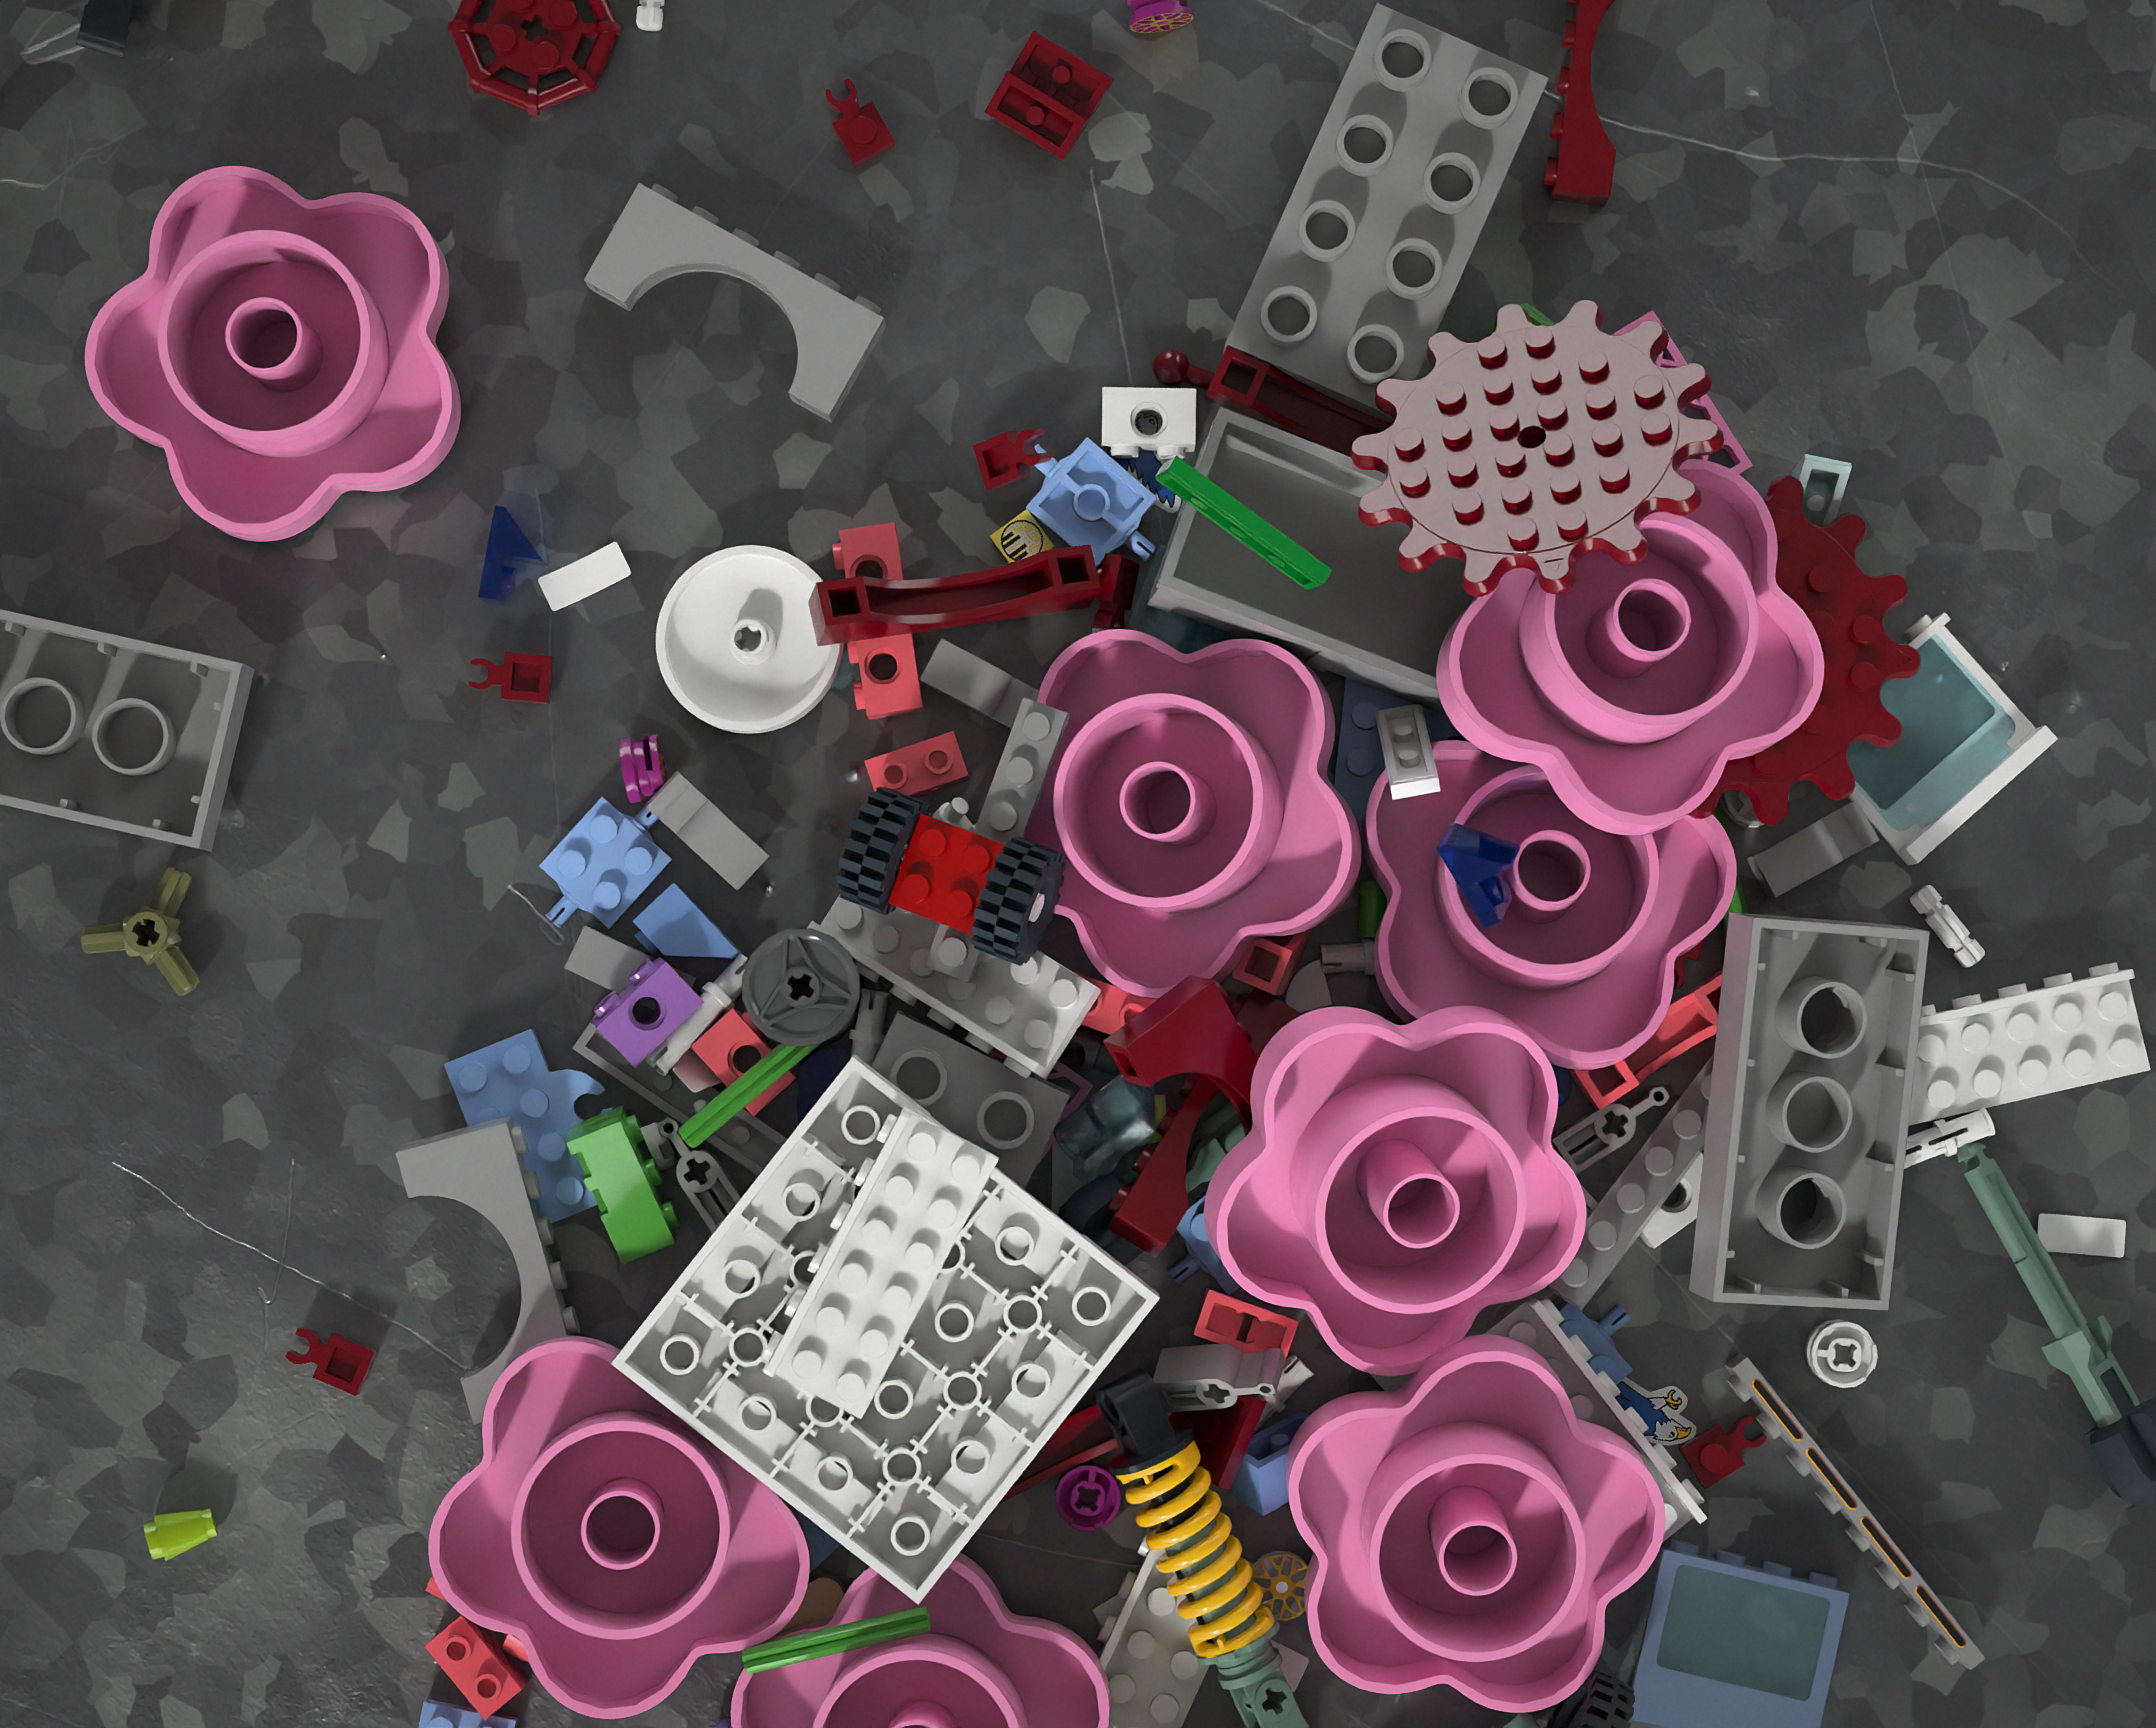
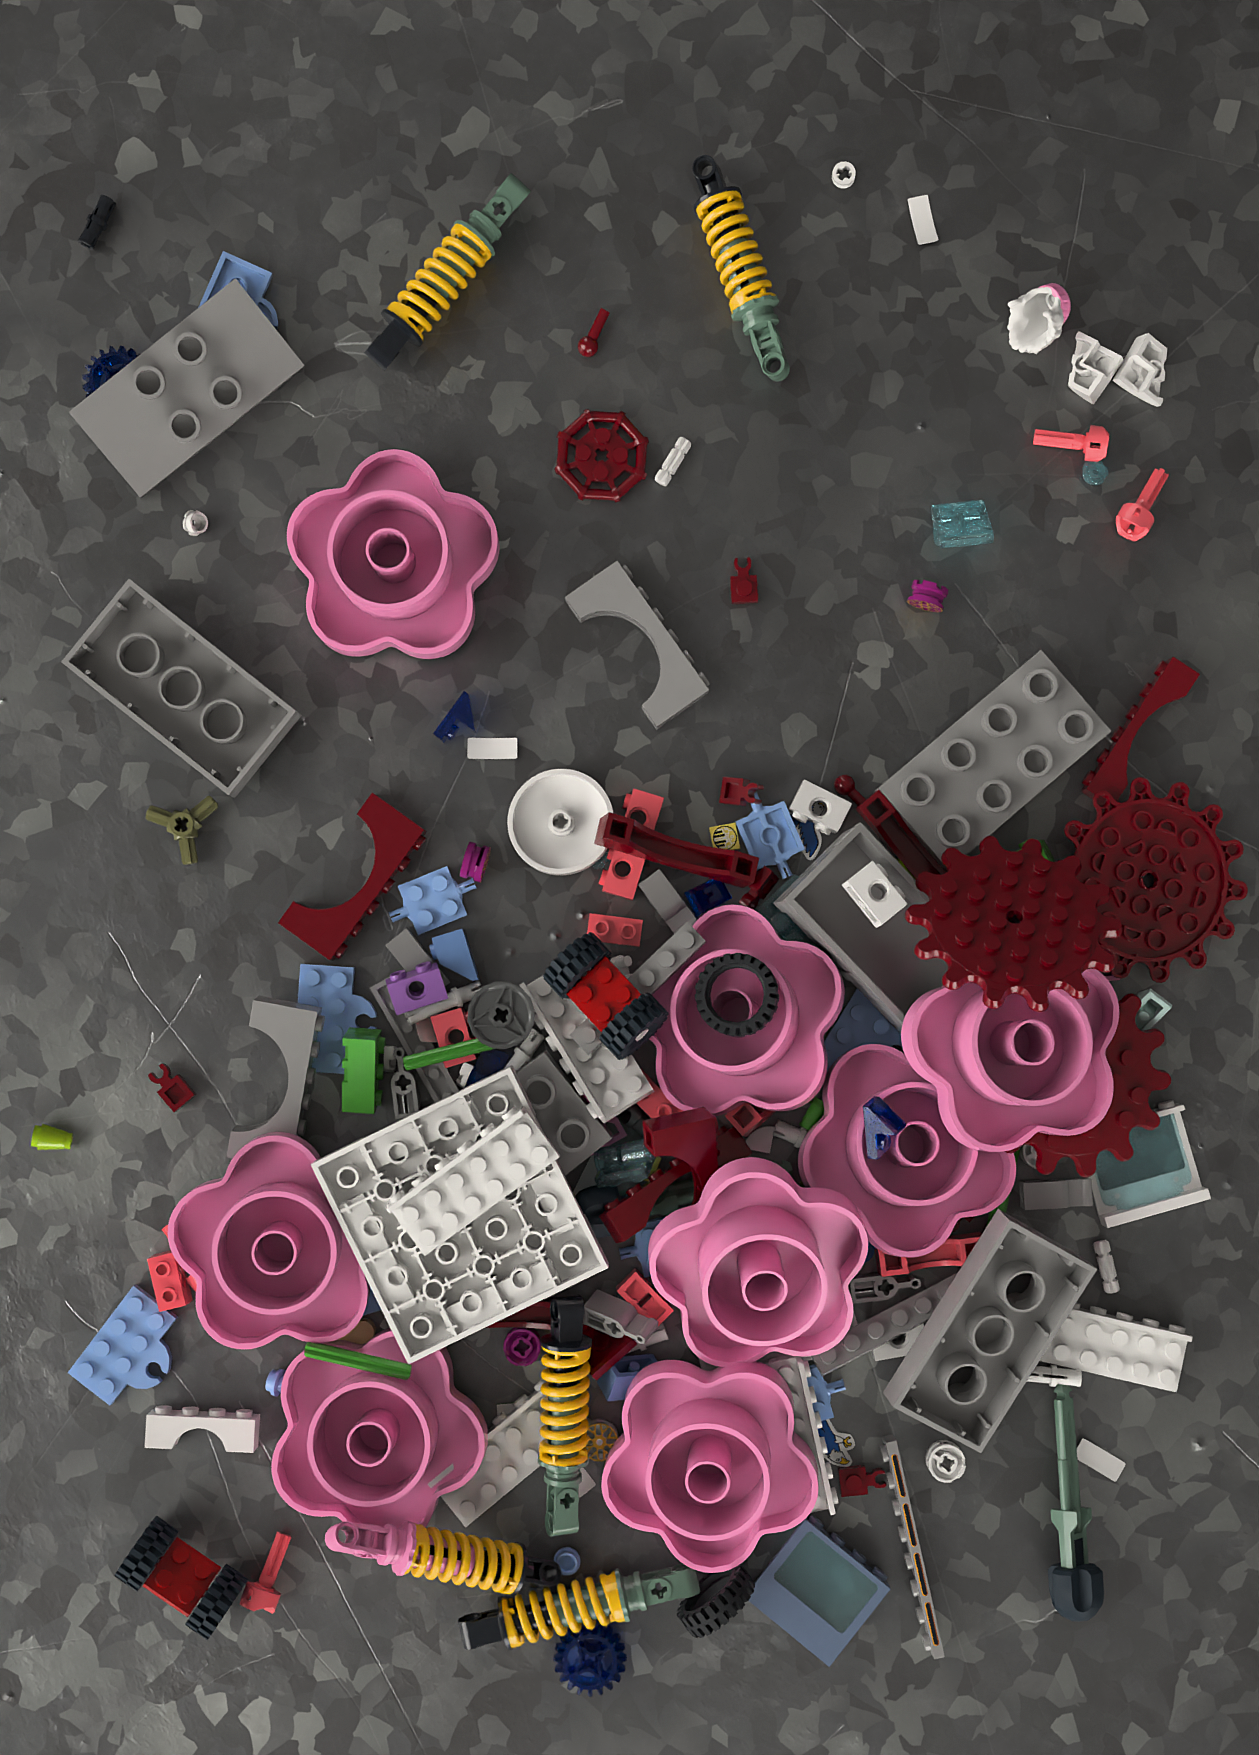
camera: 25 degrees right, 0 degrees up
dark red plate [469,652,554,704] -> none
light grey piece [645,771,769,891] -> none
dark red slope [984,31,1114,160] -> none
green tile [1155,456,1333,590] -> none
white tile [1375,704,1440,800] -> none
none -> dark red arch [278,793,427,961]
none -> white tile [456,1062,477,1088]
none -> clear blue slope [683,879,732,917]
none -> black tyre [695,953,779,1037]
none -> white brick [842,861,907,928]
none -> dark red plate [1055,777,1248,983]

